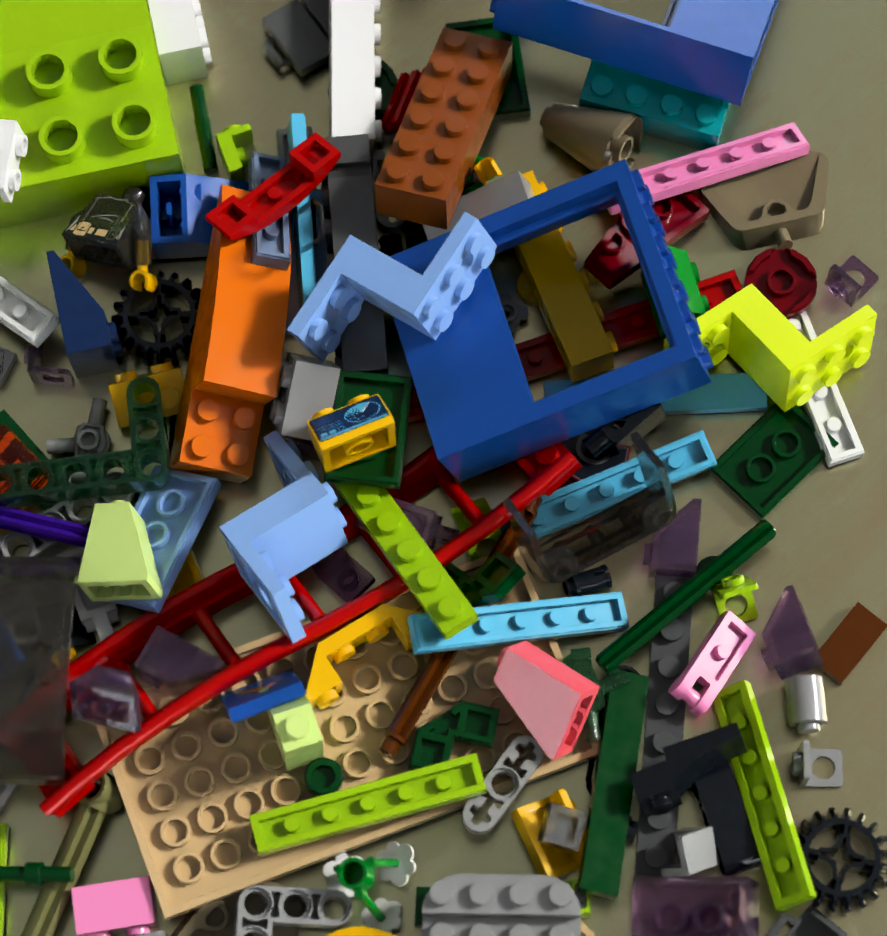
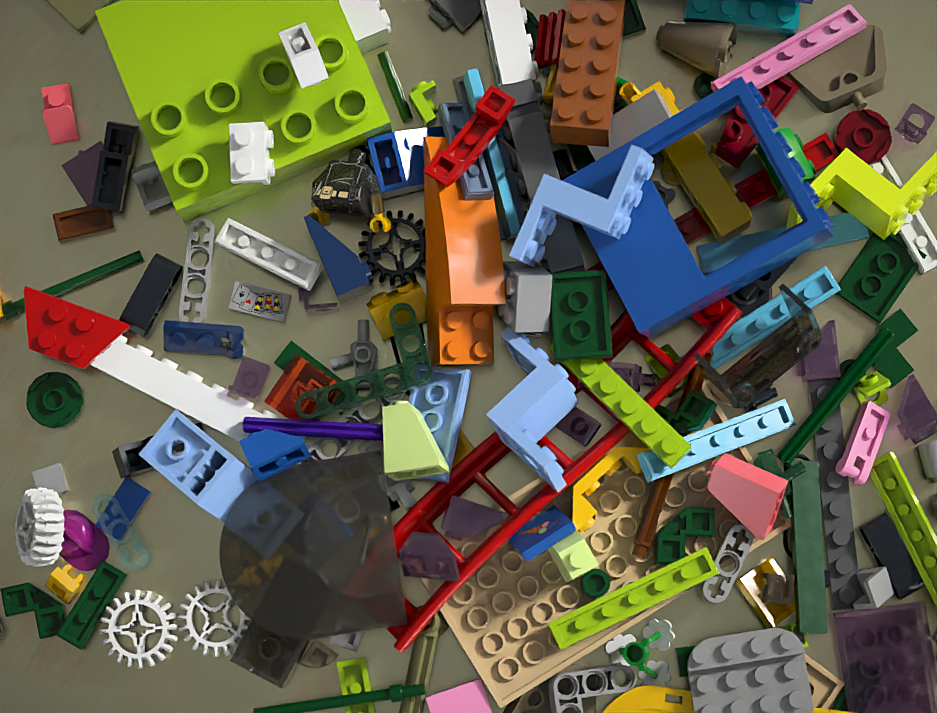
camera: 15 degrees left, 10 degrees up
yellow slope [307,394,396,473] -> none
black slope [630,723,747,817] -> none
none -> white slope [278,22,329,88]
none -> dark green tile [873,308,919,389]

